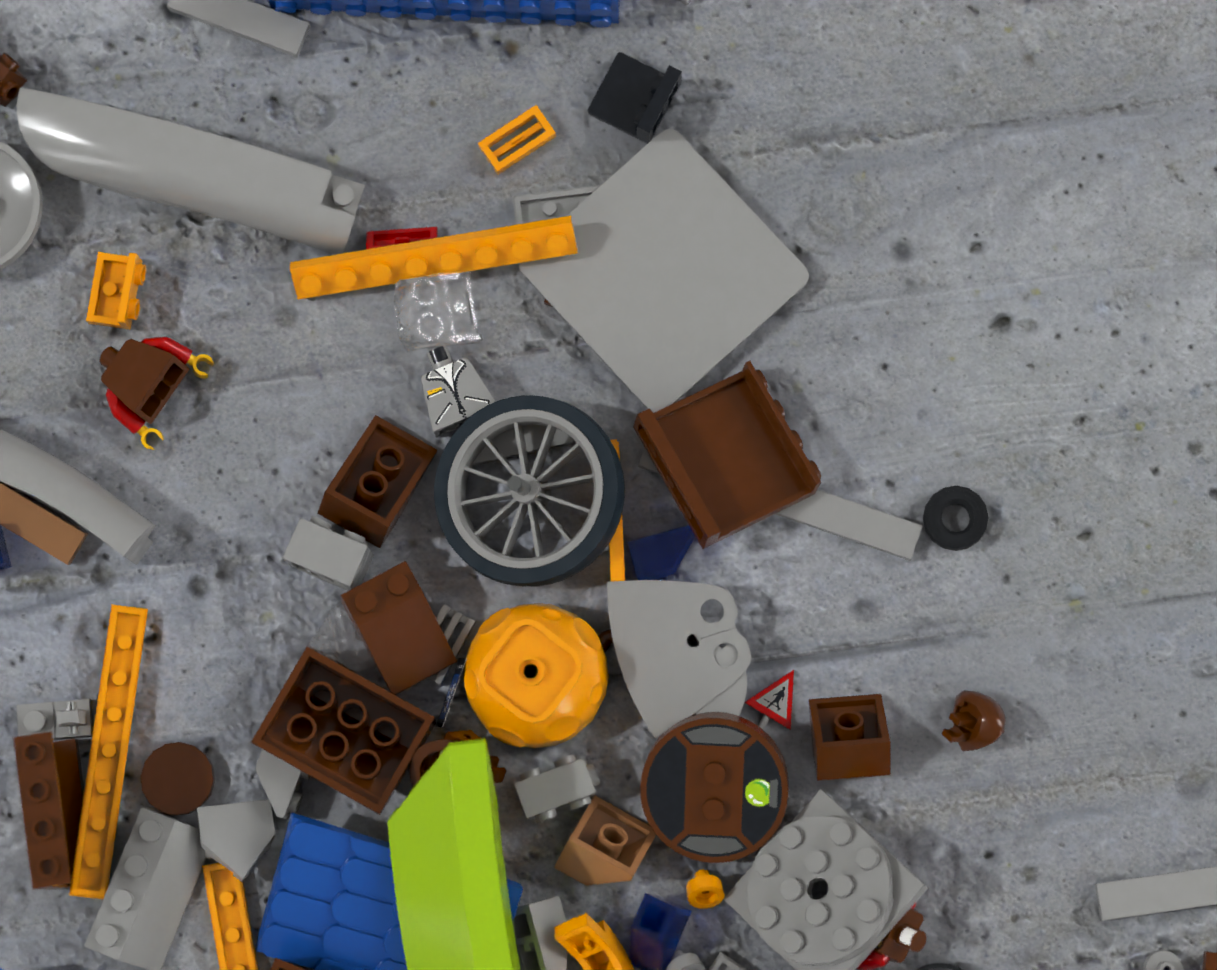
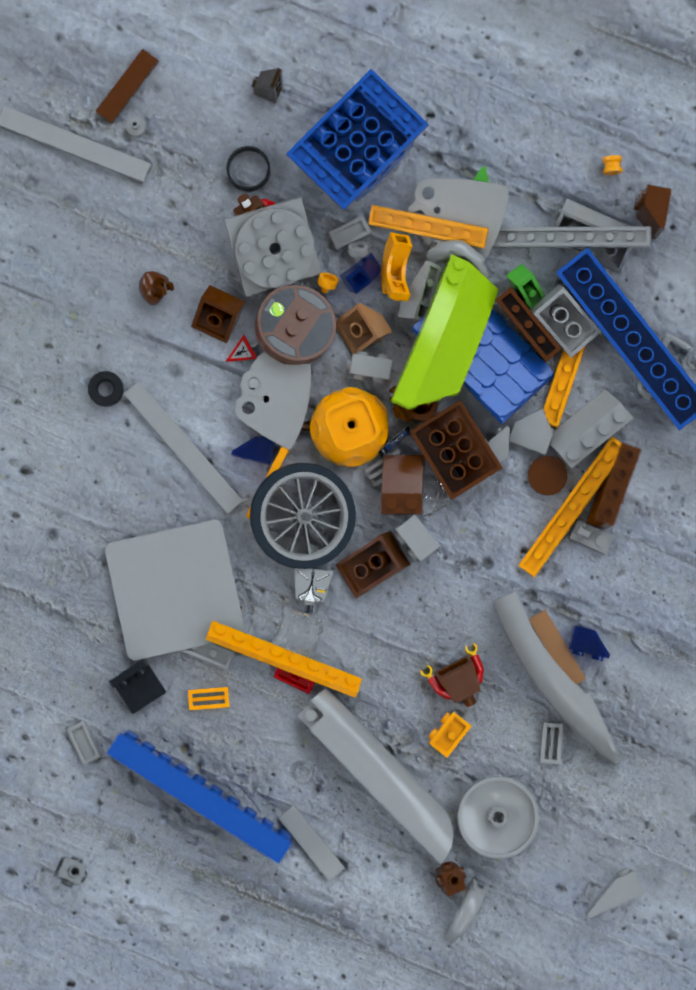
camera: 155 degrees left, 5 degrees up
reddish brown panel [633,361,821,549] -> none

